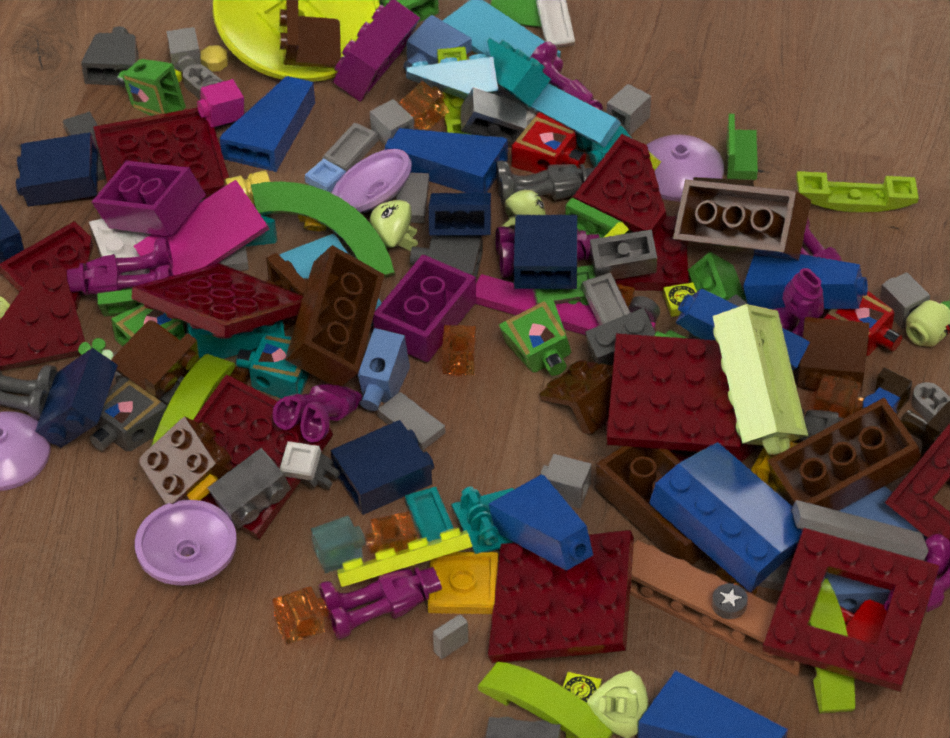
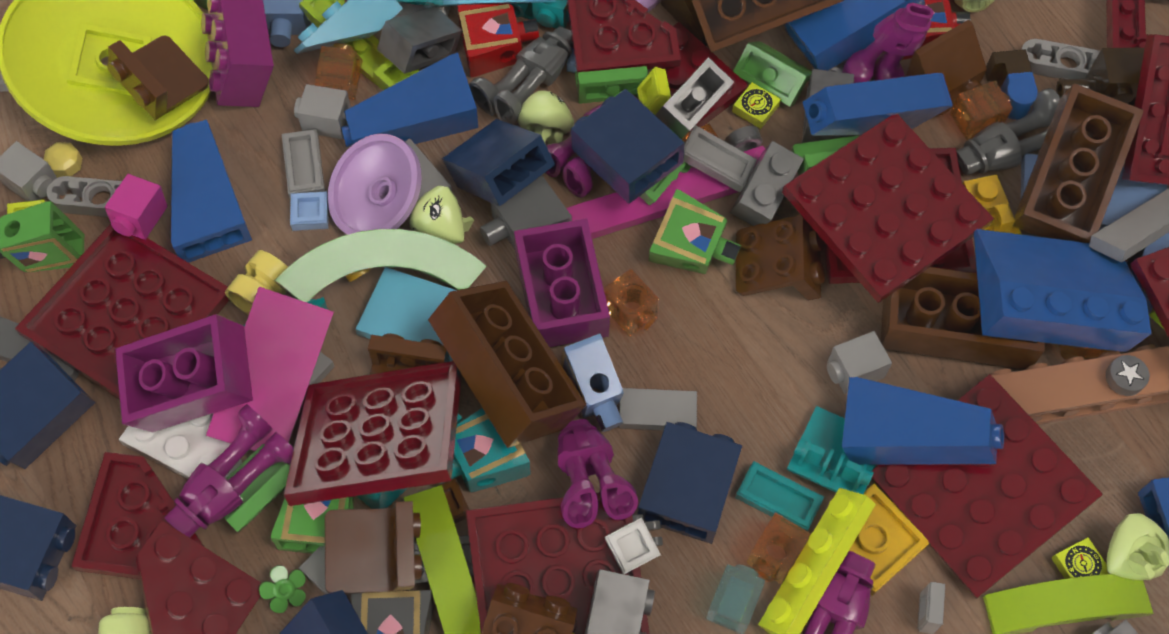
camera: 45 degrees left, 15 degrees up
yellowish green piece [713,304,808,456] -> none

